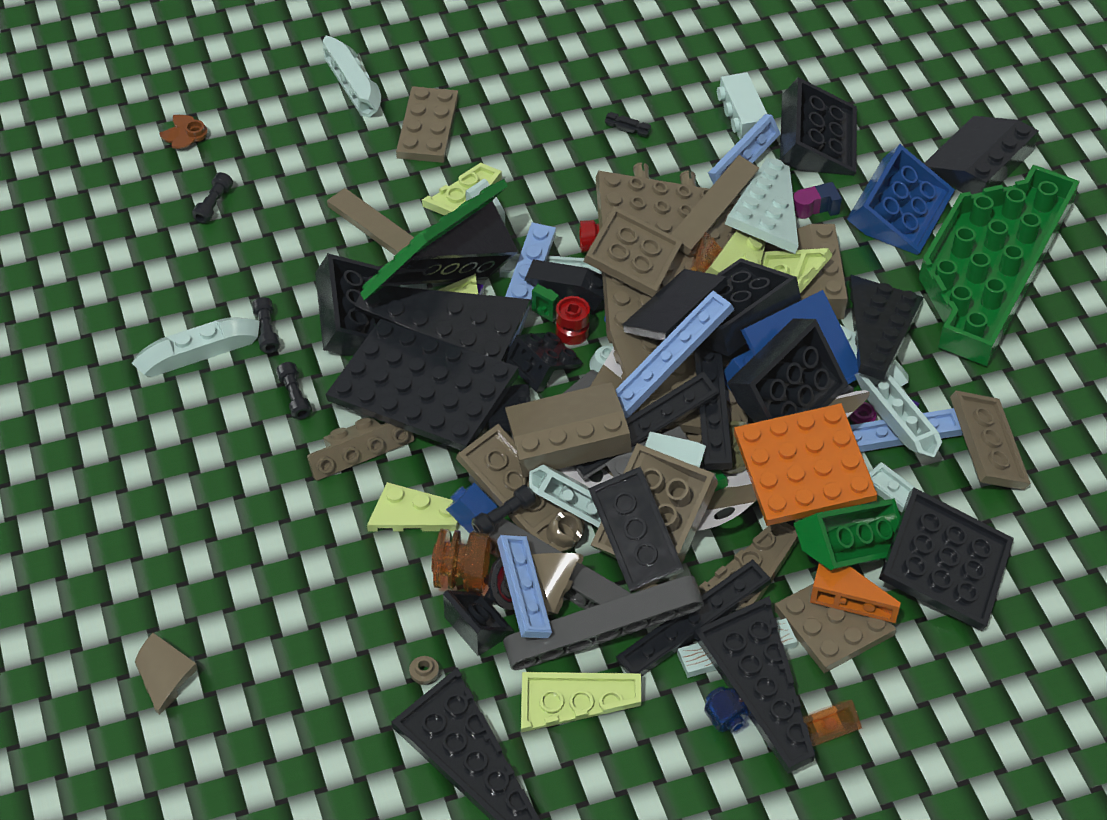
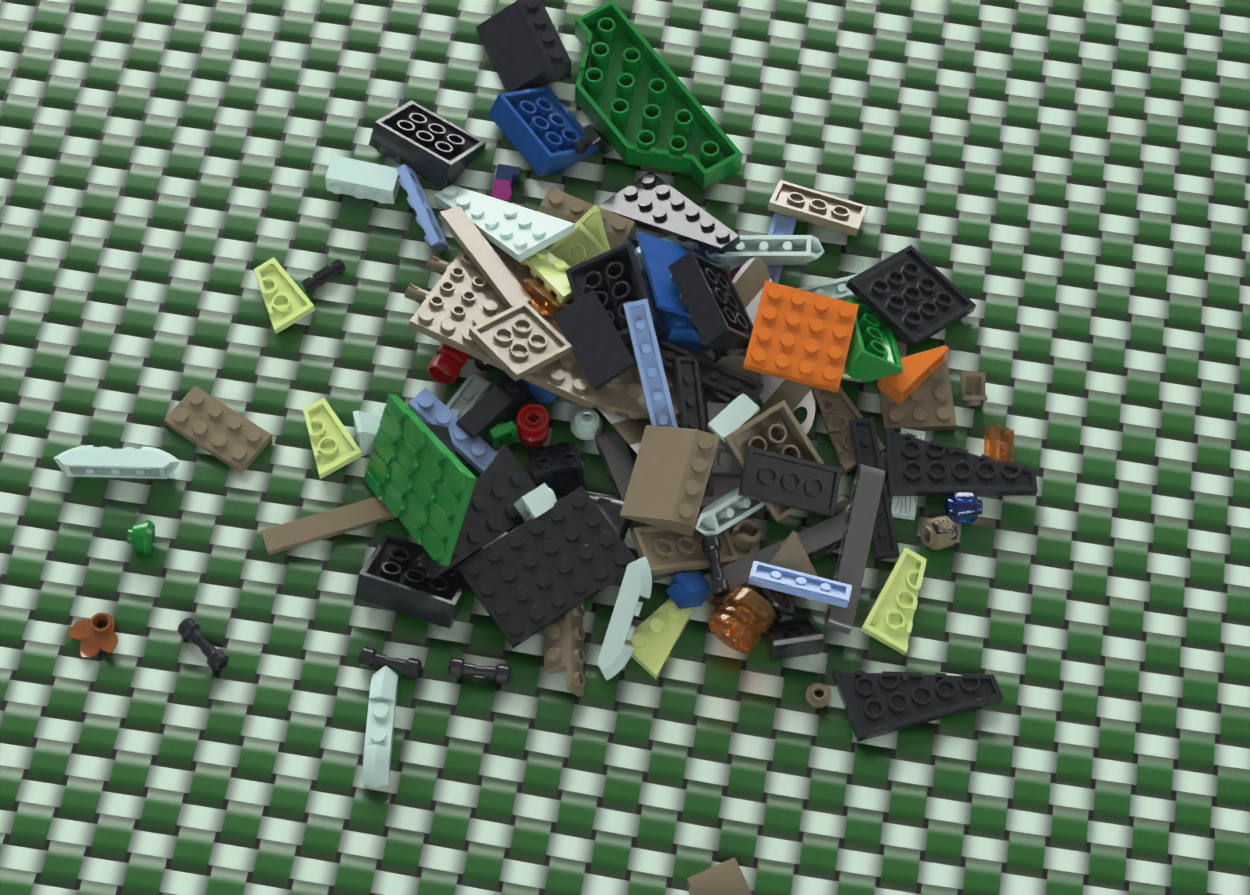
camera: 65 degrees left, 10 degrees up
none -> green cone [127,520,155,554]
none -> yellowish green wing [254,257,315,335]
none -> light aqua brick [514,483,557,522]
none -> black piece [573,123,612,155]
none -> light aqua brick [597,556,652,681]
none -> dark tan head [920,516,959,550]
none -> dark tan bracket [960,372,987,406]

